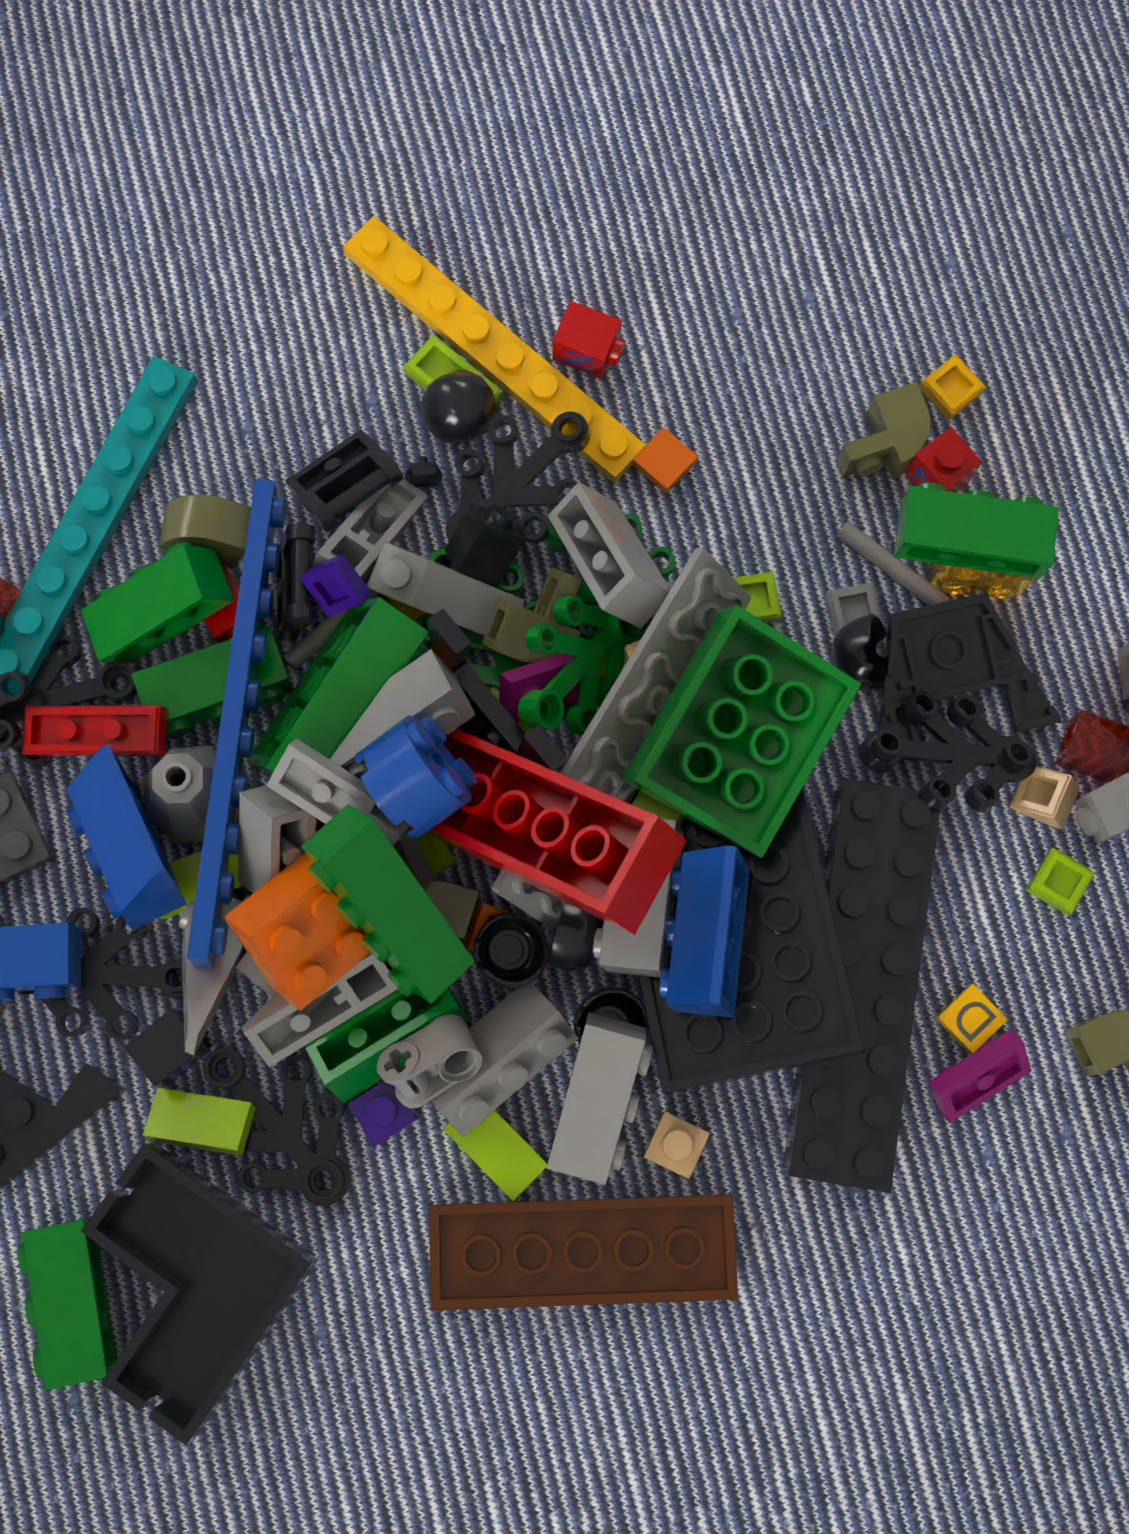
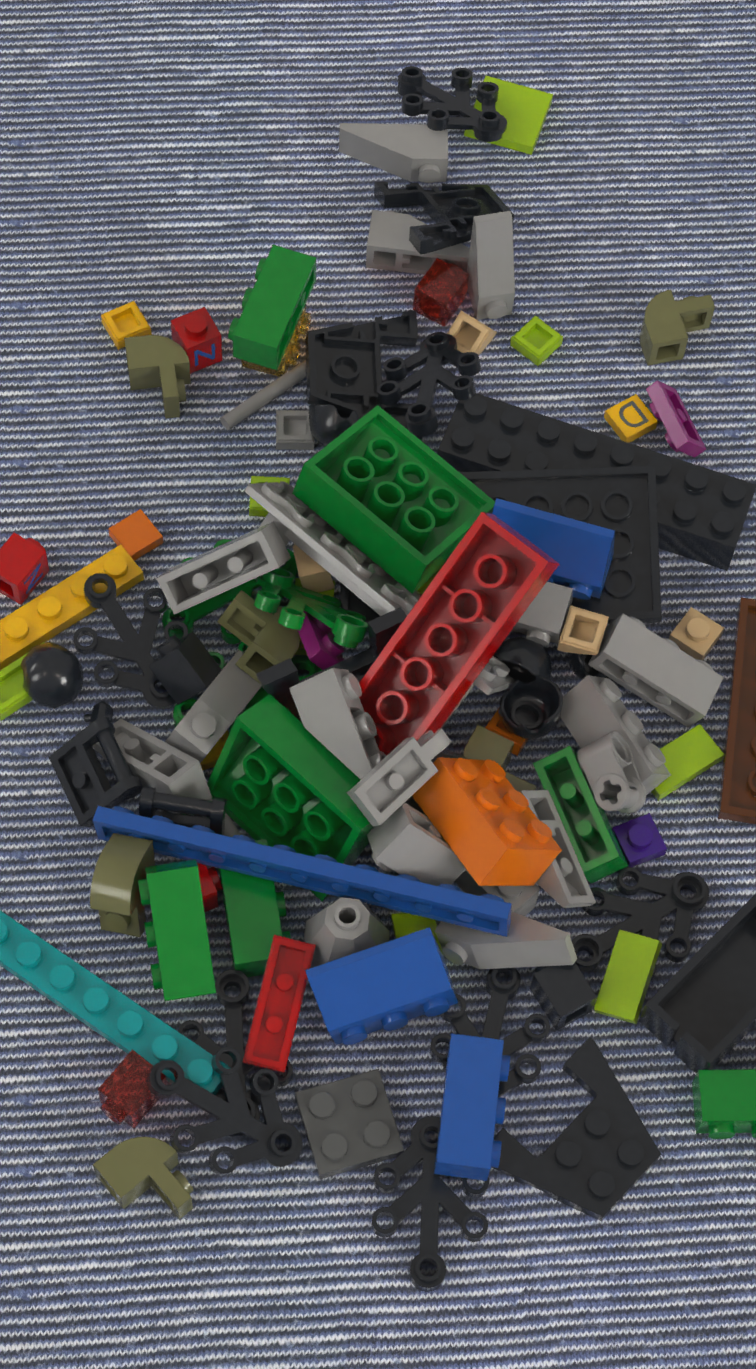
camera: 80 degrees left, 15 degrees down
dark purple plate [300,553,371,618] -> none
green brick [301,804,475,1004] -> none
blue brick [355,715,477,838] -> none
none -> tan slope [557,605,609,656]

